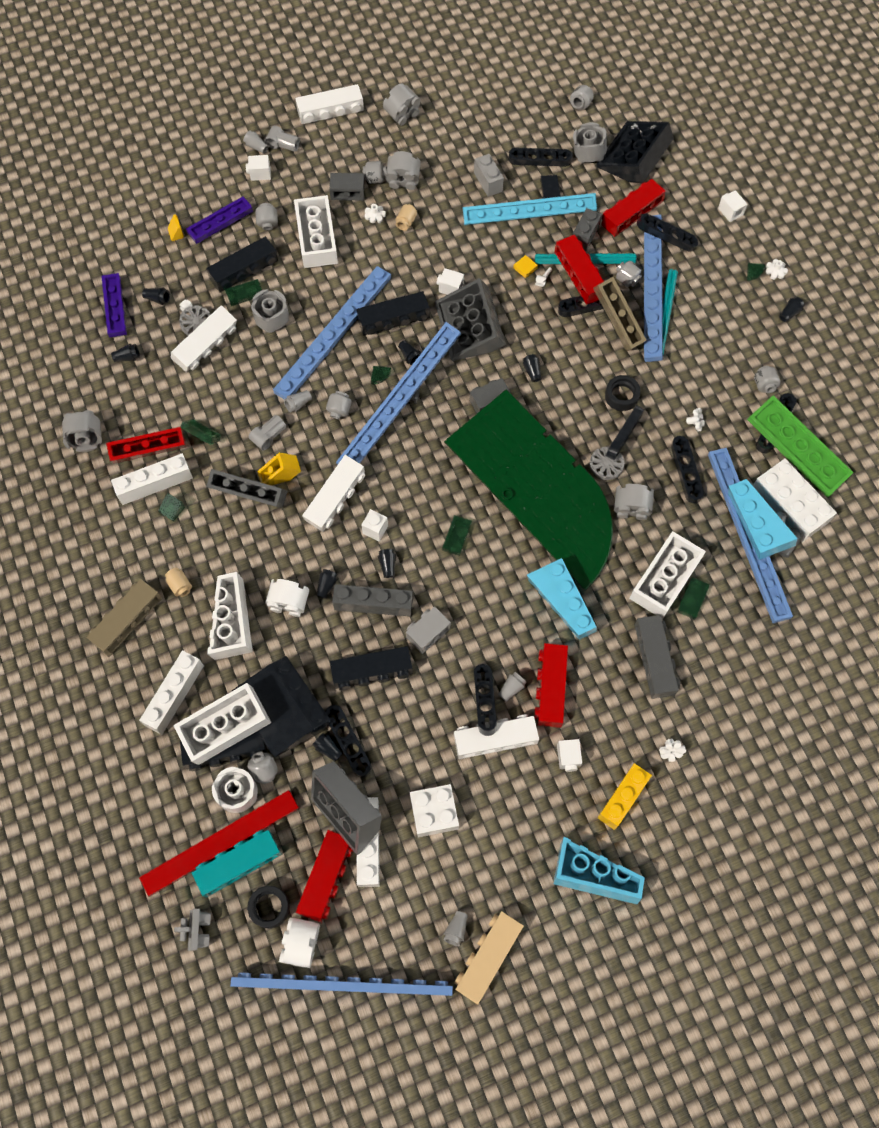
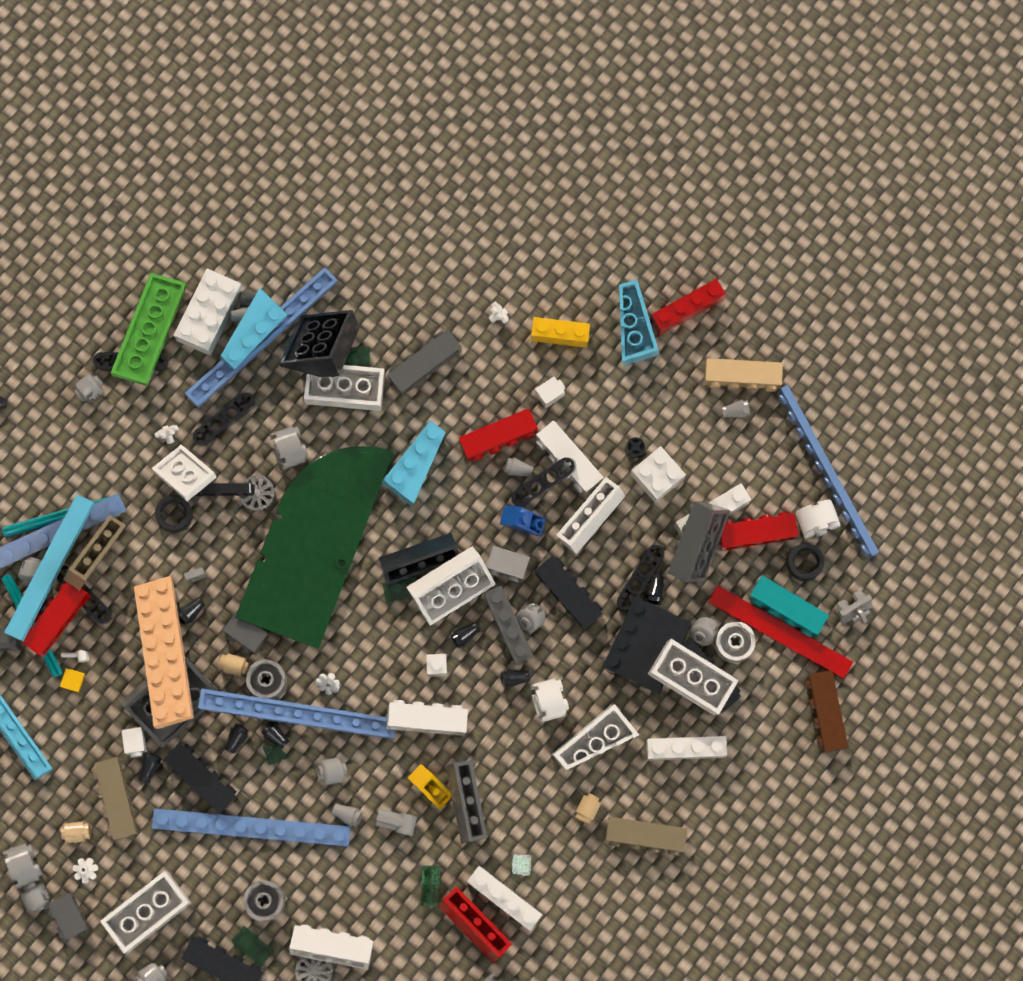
camera: 120 degrees left, 10 degrees up
none -> medium azure tile [4,494,95,641]
none -> dark tan brick [93,757,139,841]
none -> light nougat plate [134,576,194,729]
none -> black cone [139,752,162,783]
none -> white plate [152,445,217,501]
none -> light grey tile [184,567,207,583]
none -> tan brick [219,654,249,677]
none -> light grey brick [246,659,287,700]
none -> black cone [260,721,290,749]
none -> black slope [279,310,360,378]
none -> white plant [315,673,340,695]
none -> black brick [378,533,459,585]
none -> white brick [406,546,496,626]
none -> blue slope [500,506,546,537]
none -> light grey head [517,604,546,632]
none -> white brick [556,477,625,554]
none -> black wheel [625,437,645,459]
none -> red brick [650,278,726,336]
none -> reddish brown brick [805,670,848,753]

